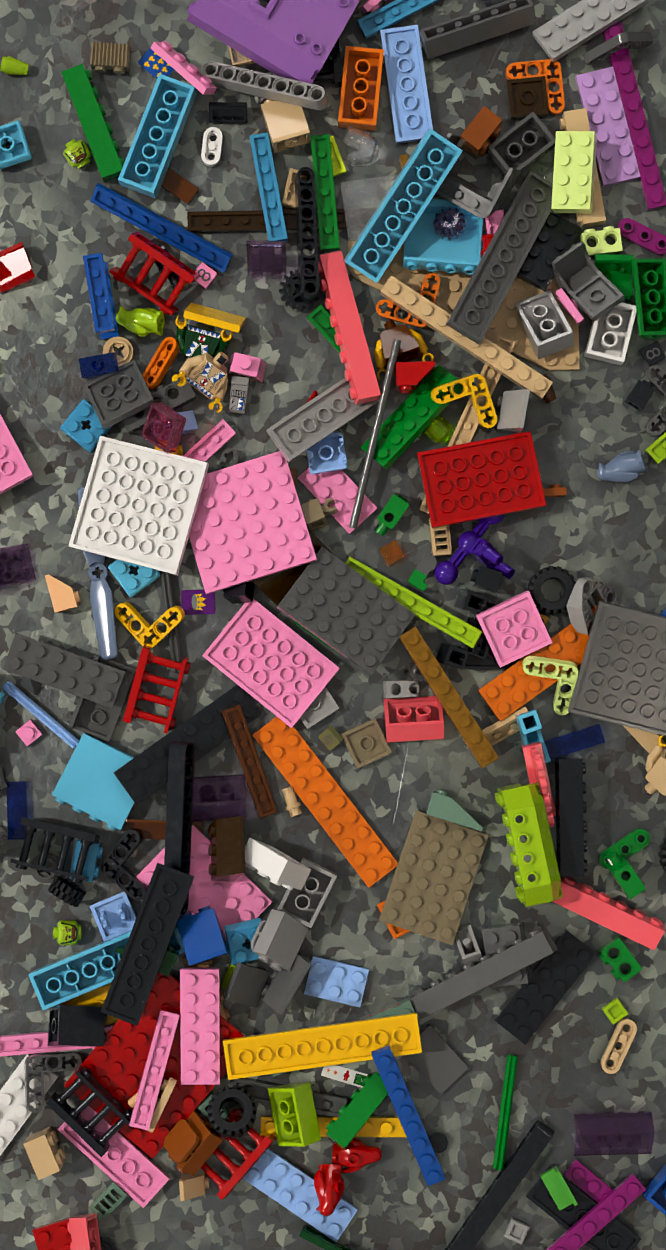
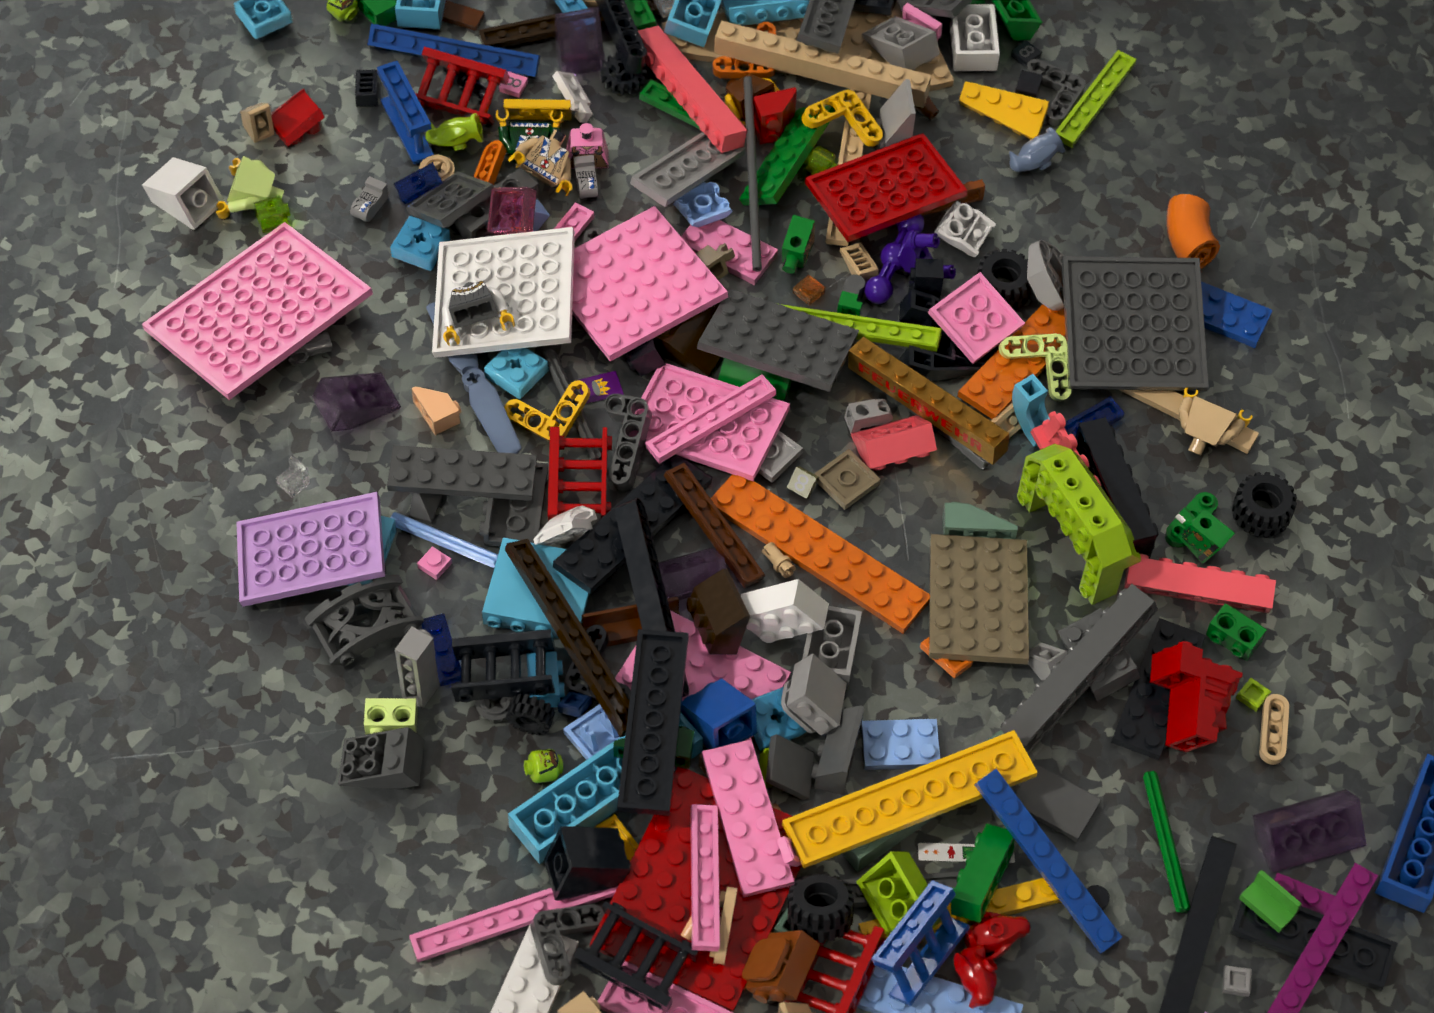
camera: 20 degrees left, 30 degrees down
none -> light grey leg [350,176,389,222]
none -> black slope [355,69,378,107]
none -> torso [442,281,515,346]
none -> dark brown plate [505,539,630,737]
none -> white slope [533,505,597,545]
none -> white hinge [552,71,593,123]
none -> dark blue tile [557,691,593,718]
none -> dark grey beam [604,394,652,492]
none -> bright pink plate [645,374,776,464]
none -> bright pink tile [777,836,801,867]
none -> blue fence [871,880,970,1006]
none -> white slope [934,201,996,257]
none -> yellow wing [959,81,1049,140]
none -> red brick [1150,641,1243,752]

